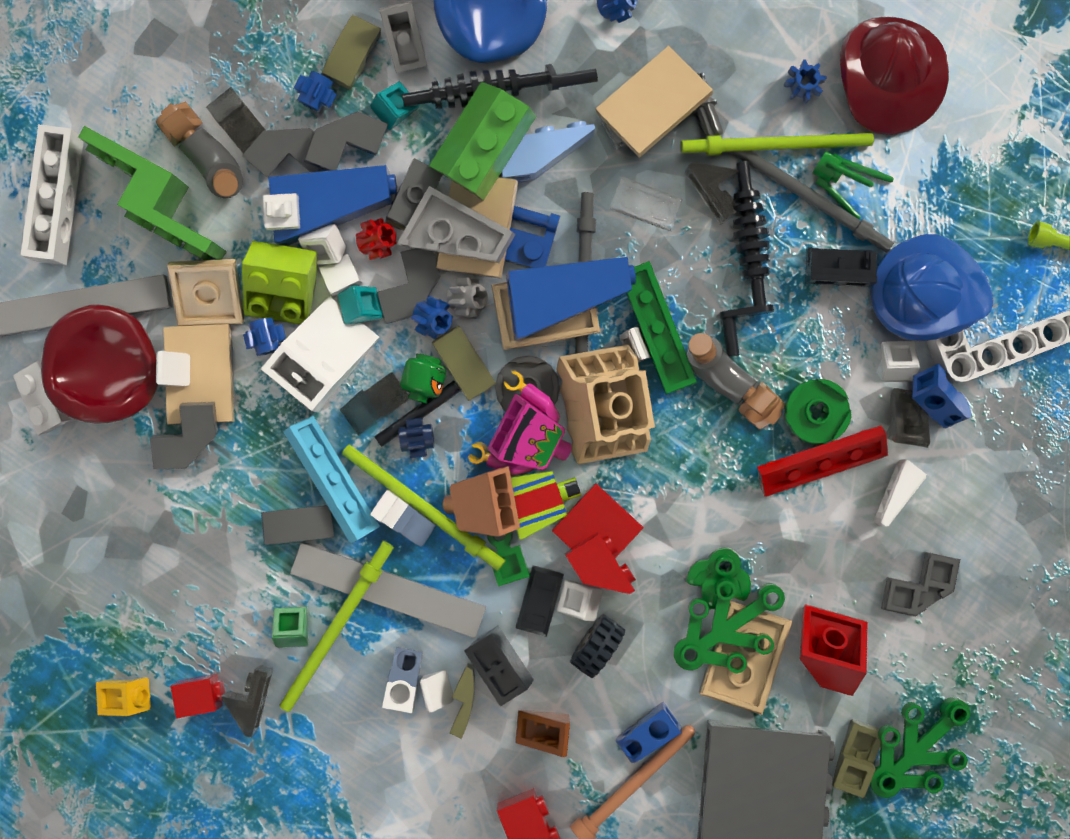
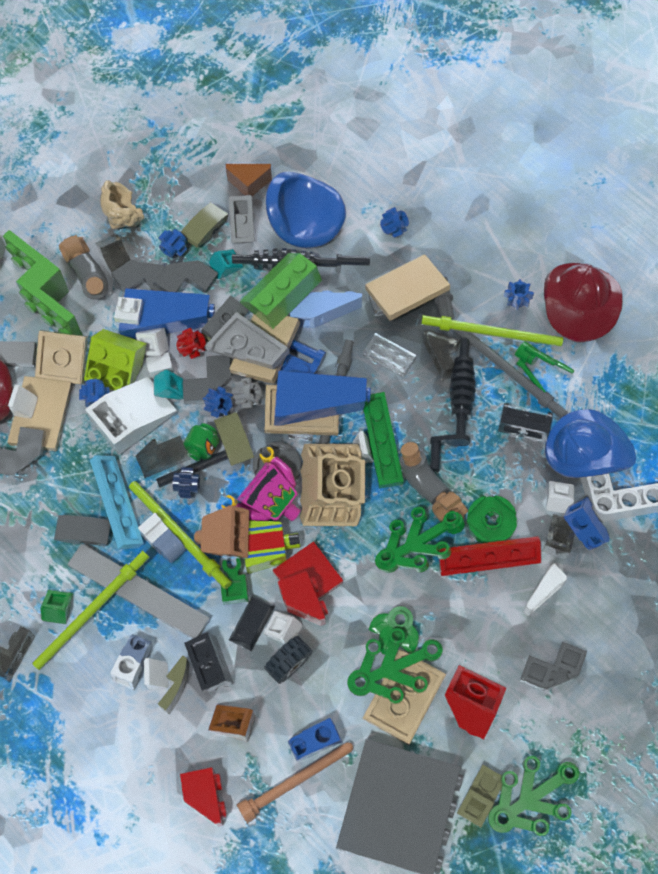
camera: 15 degrees right, 20 degrees down
none -> tan hair [100,180,144,229]
none -> green plant [375,507,465,573]

